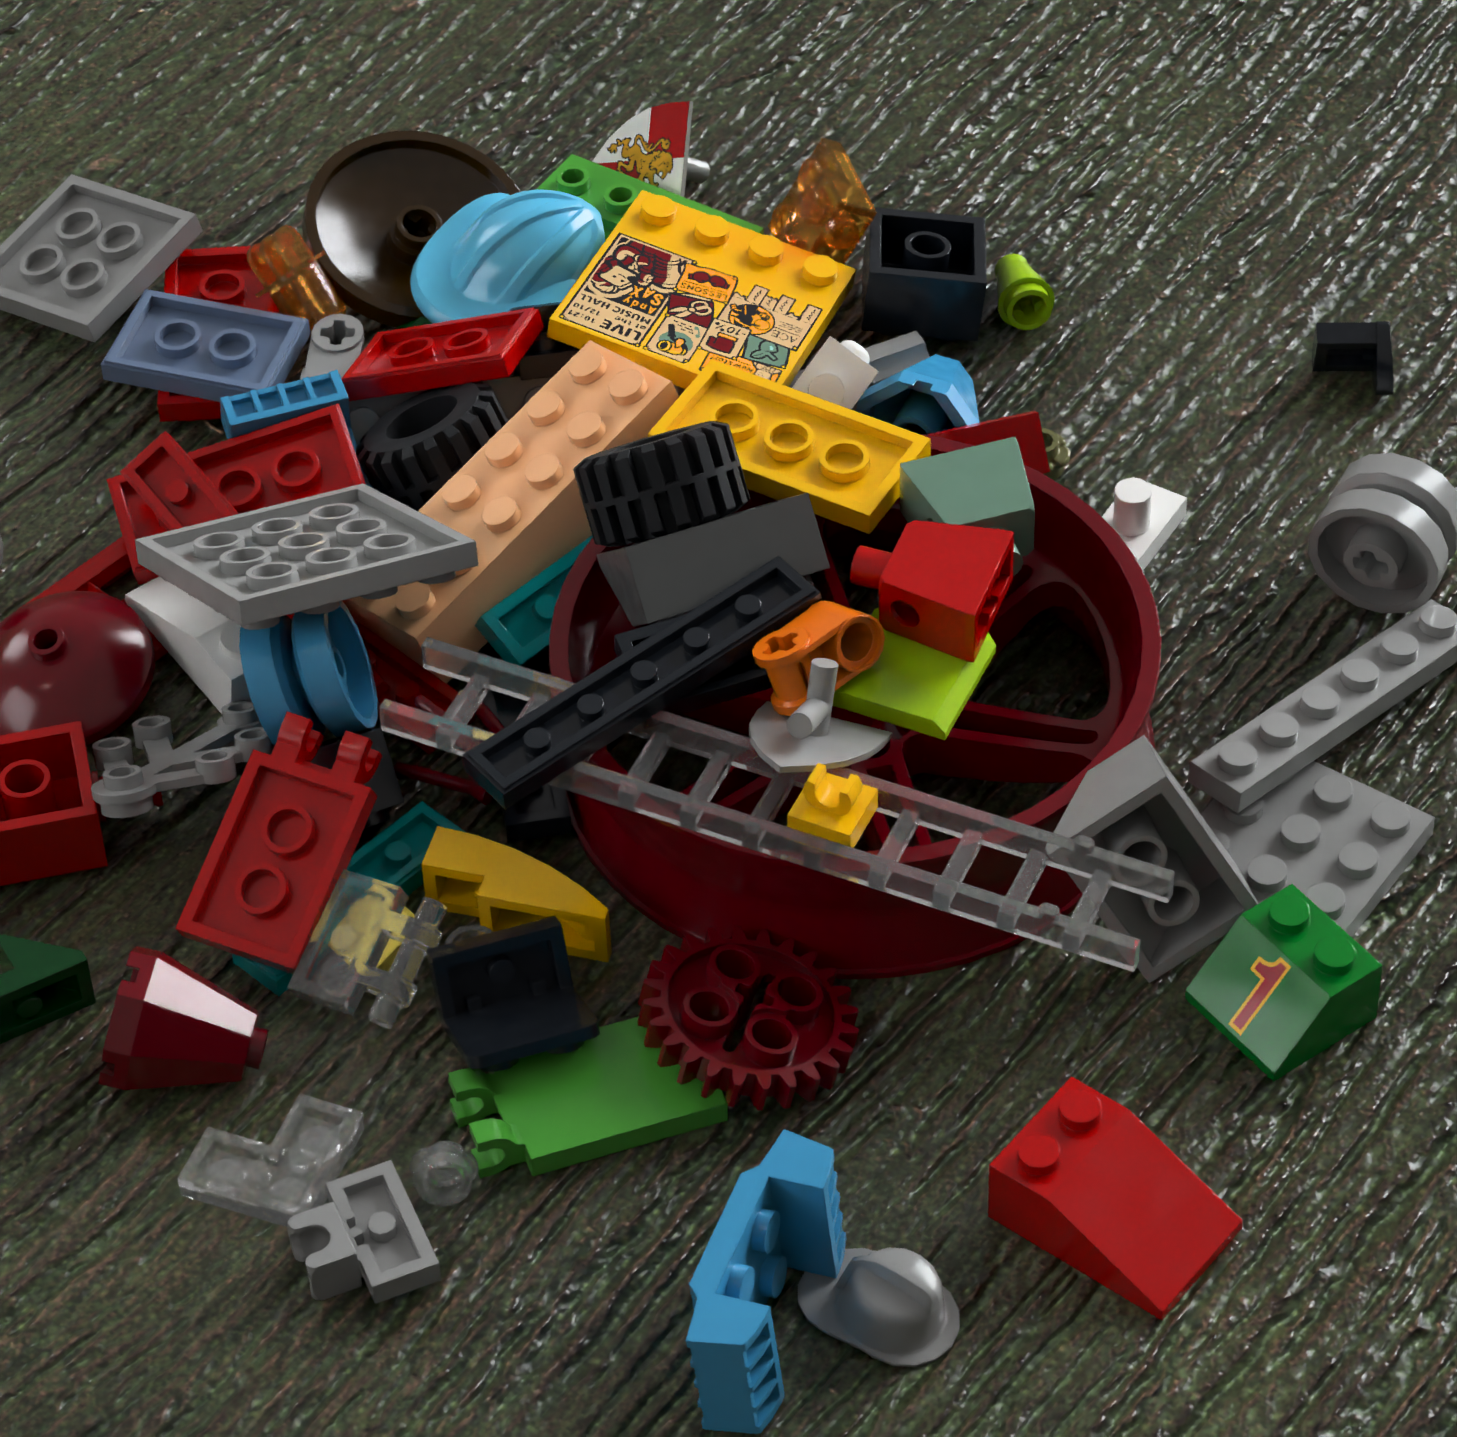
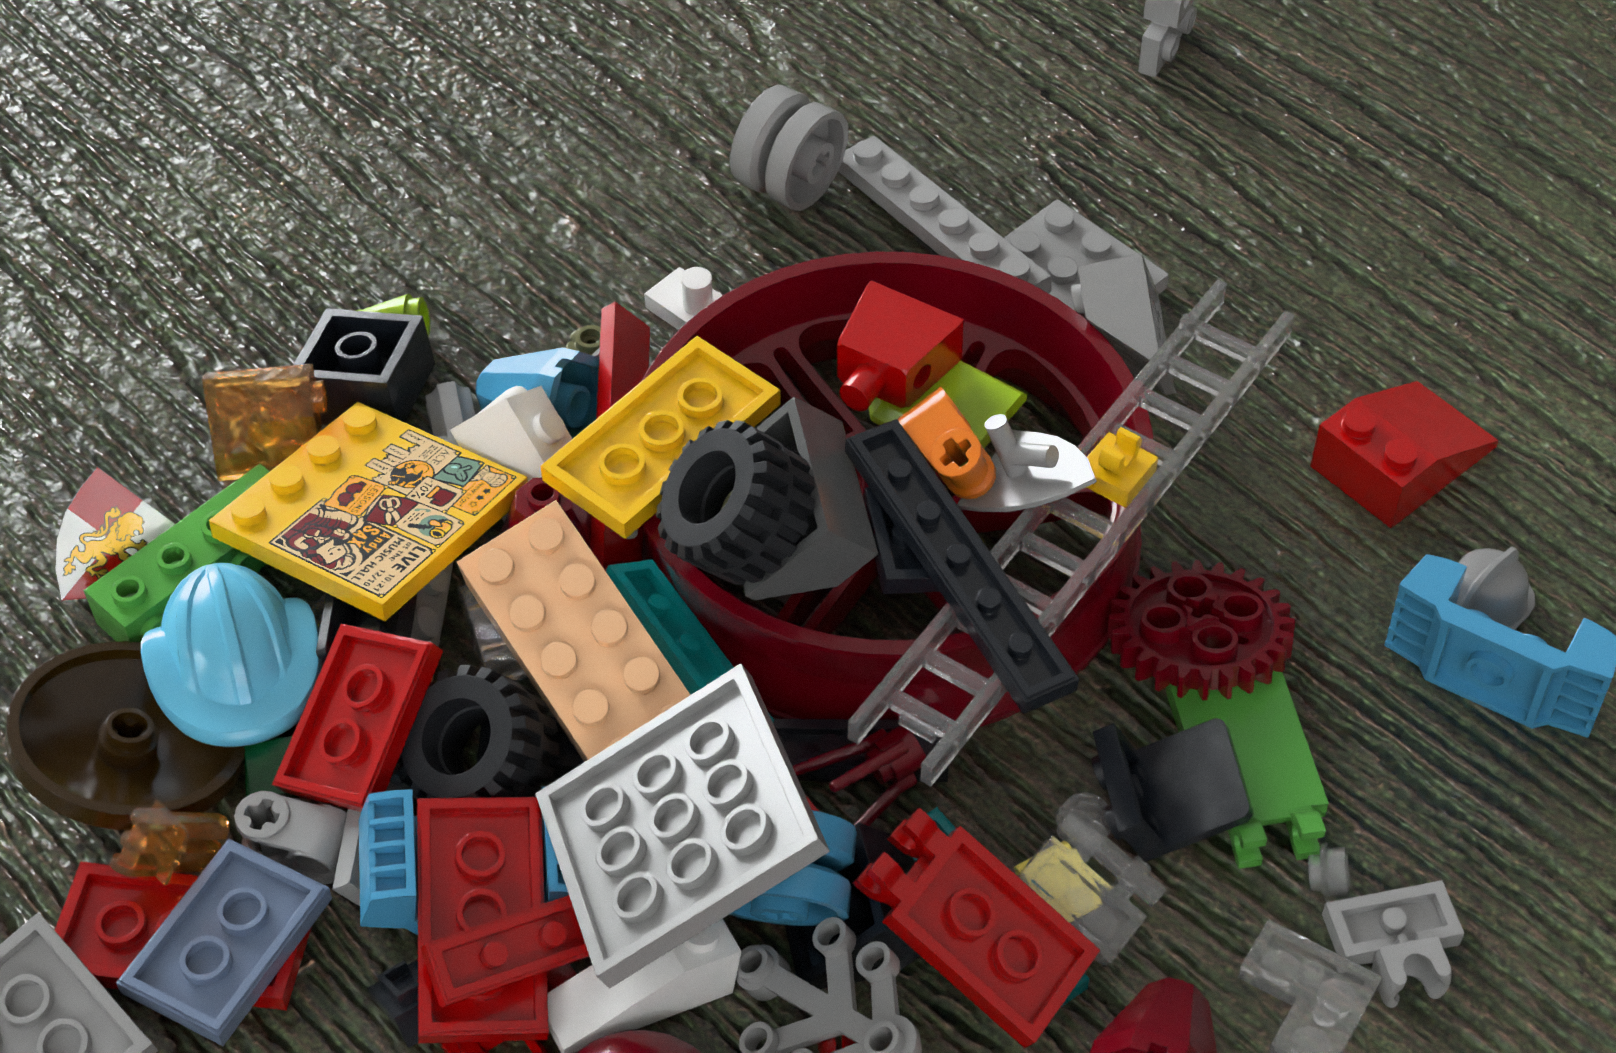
camera: 80 degrees left, 5 degrees up
yellow slope [421,826,612,962] -> none
sand green torso [900,437,1035,576] -> none
green slope [1185,884,1383,1082] -> none
black tile [1312,321,1394,395] -> none

